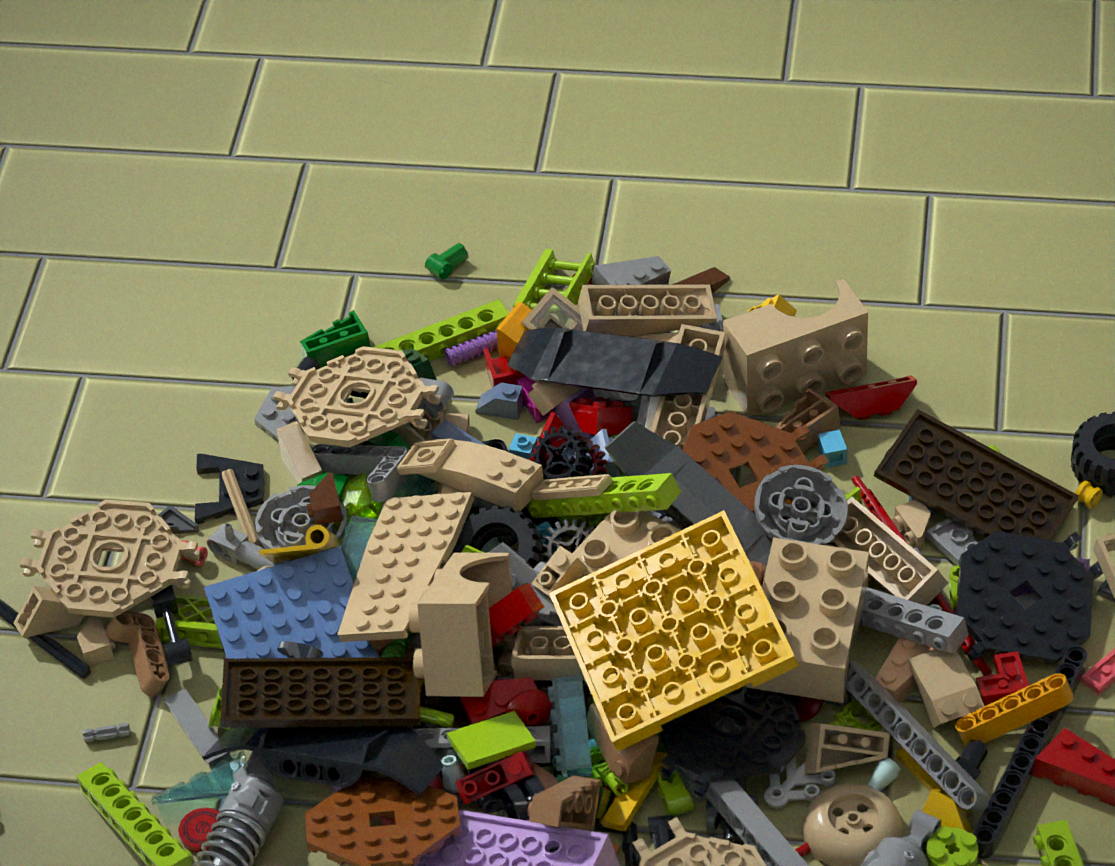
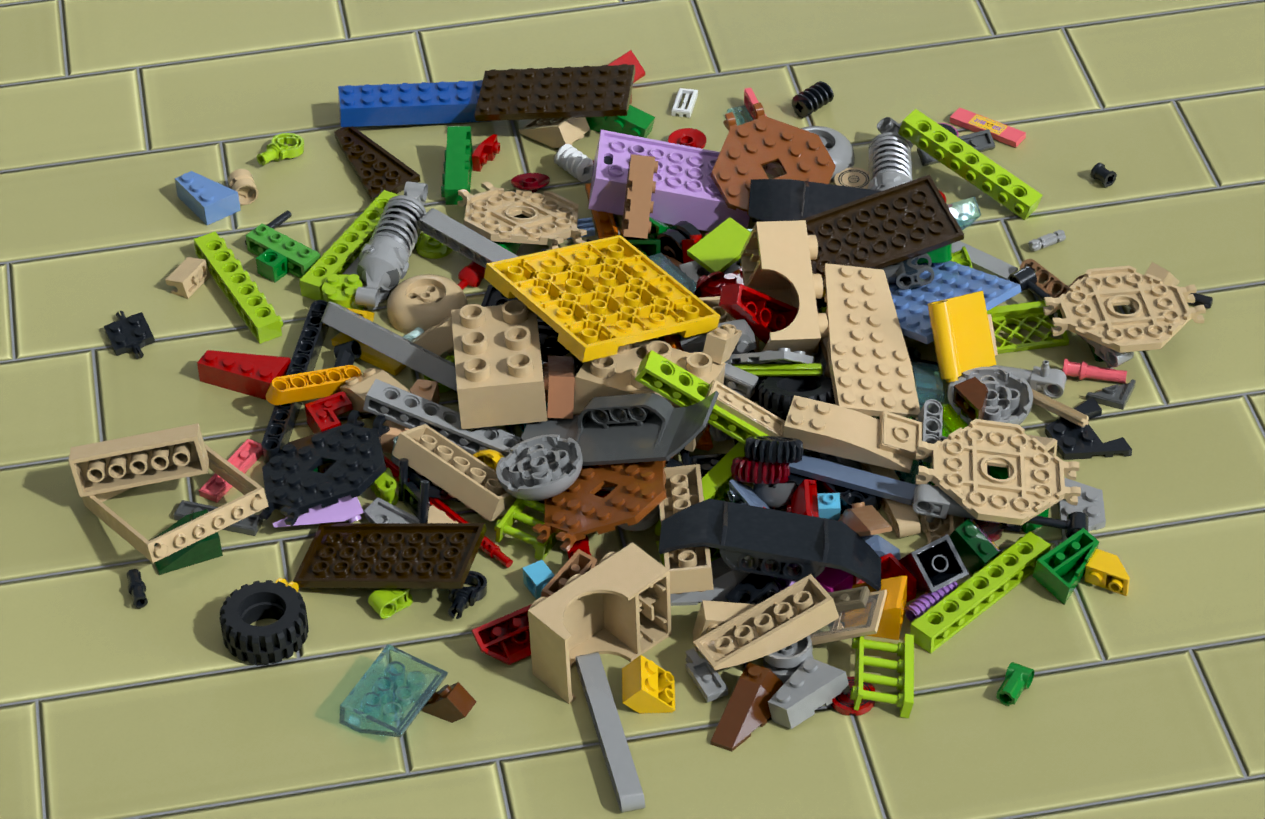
camera: 160 degrees right, 5 degrees down
none -> clear light blue slope [339,644,448,738]
none -> black plate [398,458,430,523]
none -> reddish brown slope [421,682,477,723]
none -> light grey beam [575,652,645,813]
none -> medium nougat wedge [838,502,892,536]
none -> black slope [898,534,969,594]
none -> yellow slope [1085,549,1130,596]

